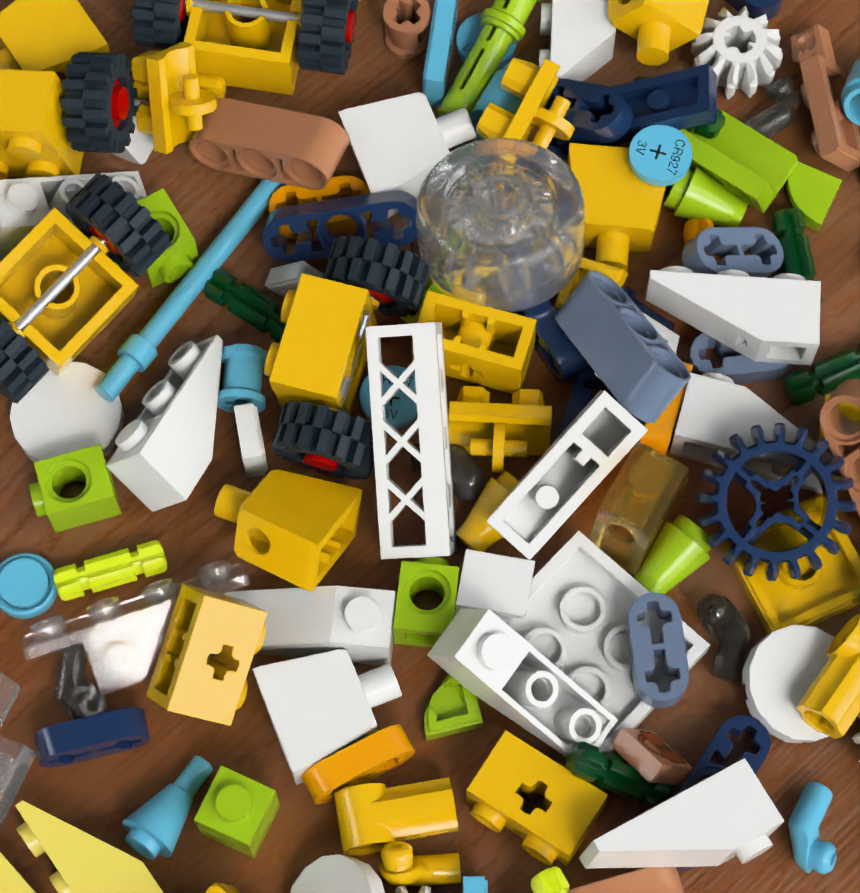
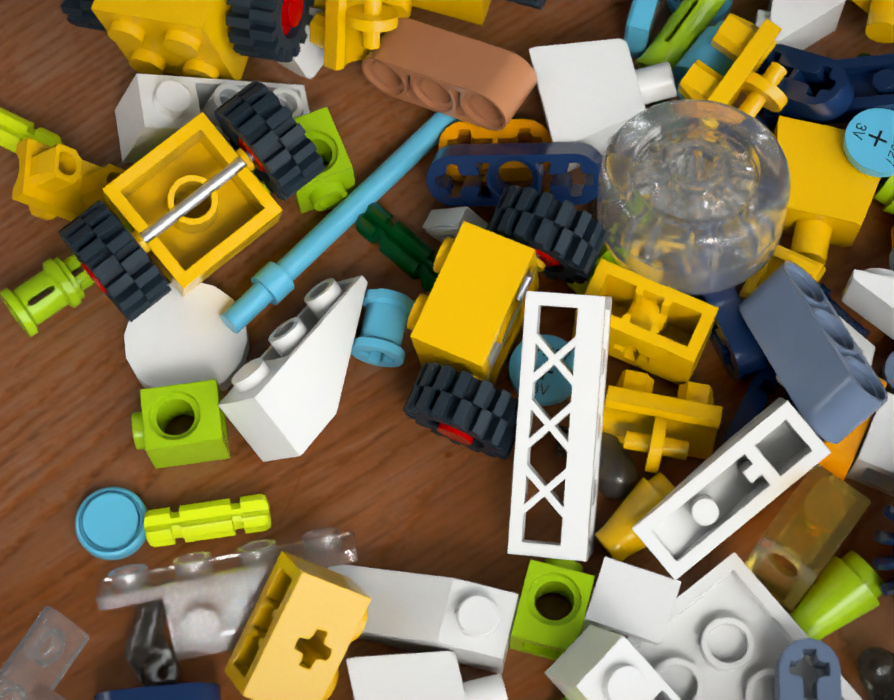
camera: 10 degrees right, 0 degrees up
yellow torso [214,469,362,592] -> none
white tile [234,403,269,478] -> none

